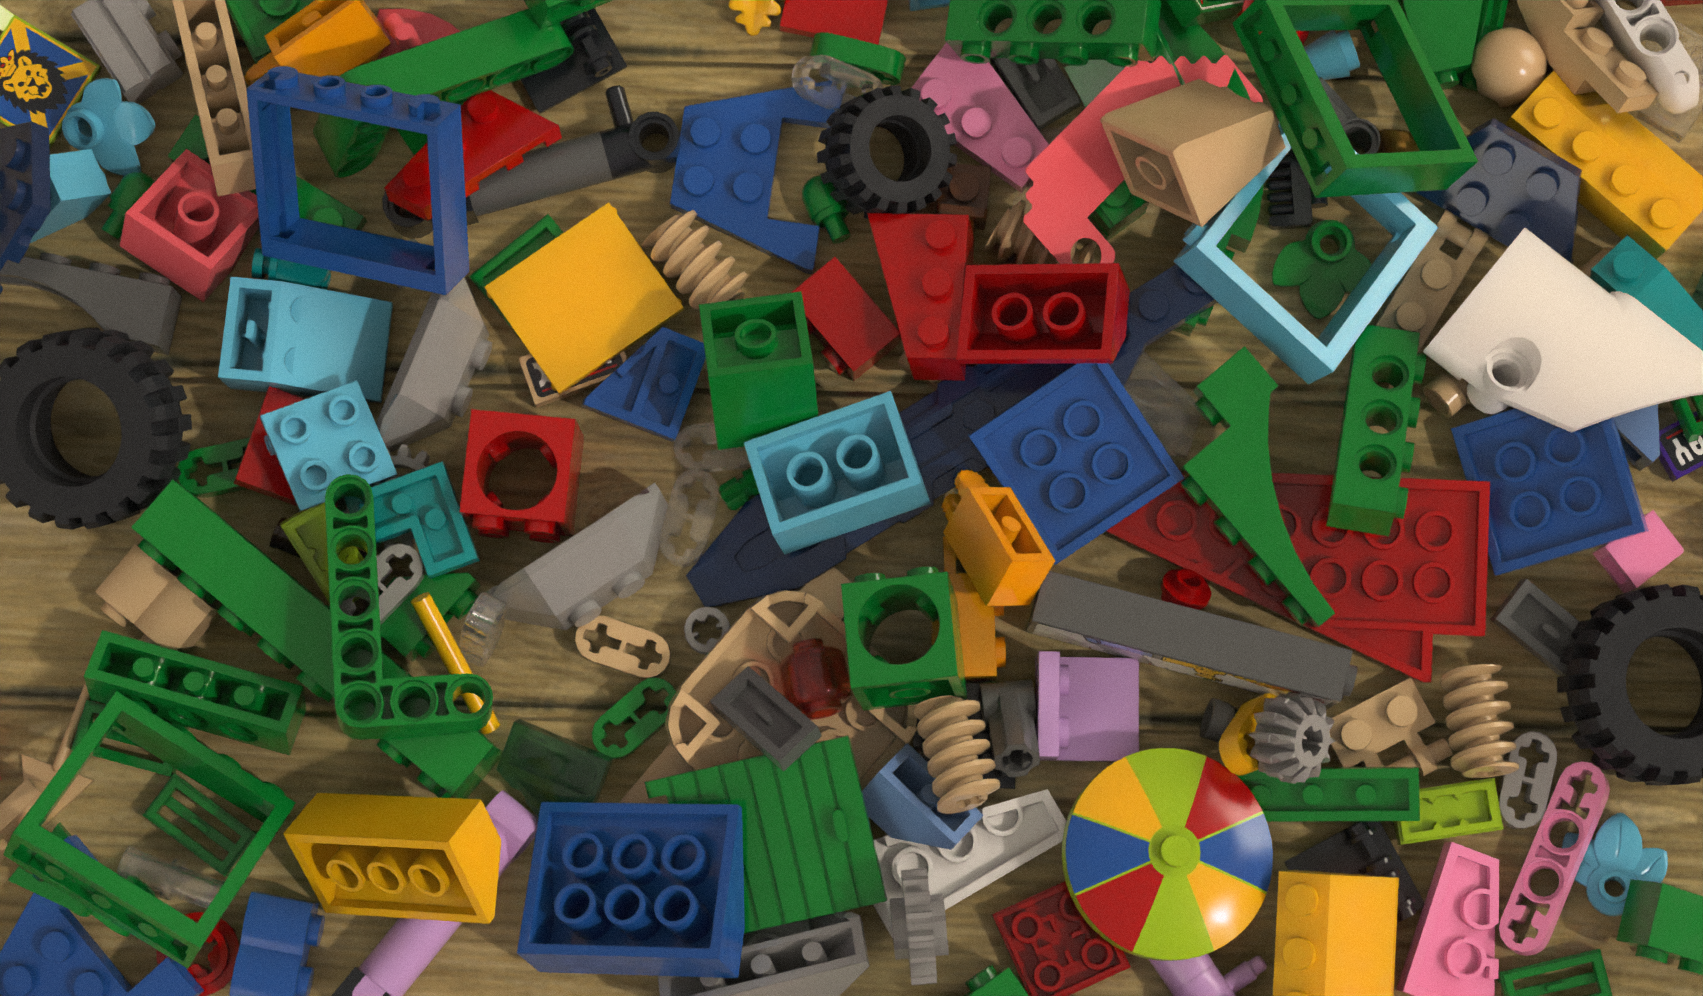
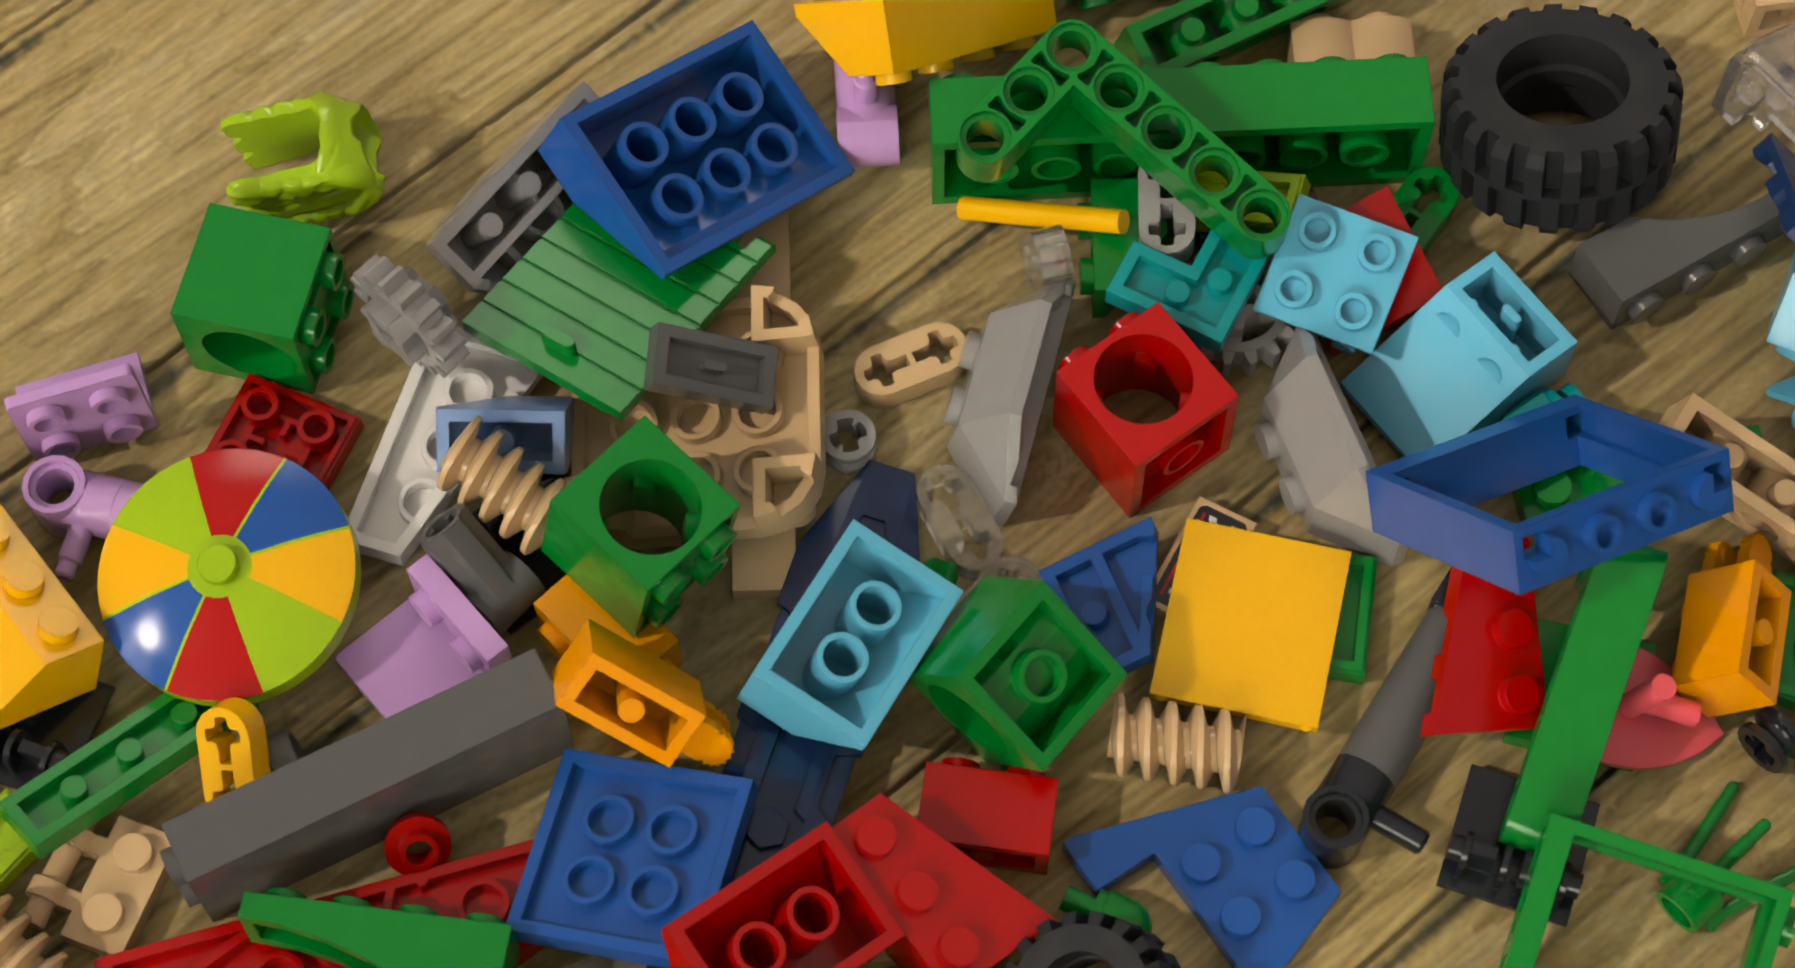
camera: 140 degrees right, 15 degrees down
green cylinder [101,172,155,240] -> none
coral slope [120,149,260,302] -> none
clear green wing [496,719,614,817] -> none
green beam [592,677,676,760] -> none
clear red head [778,638,852,720] -> none
light grey gear [1248,692,1336,784] -> none

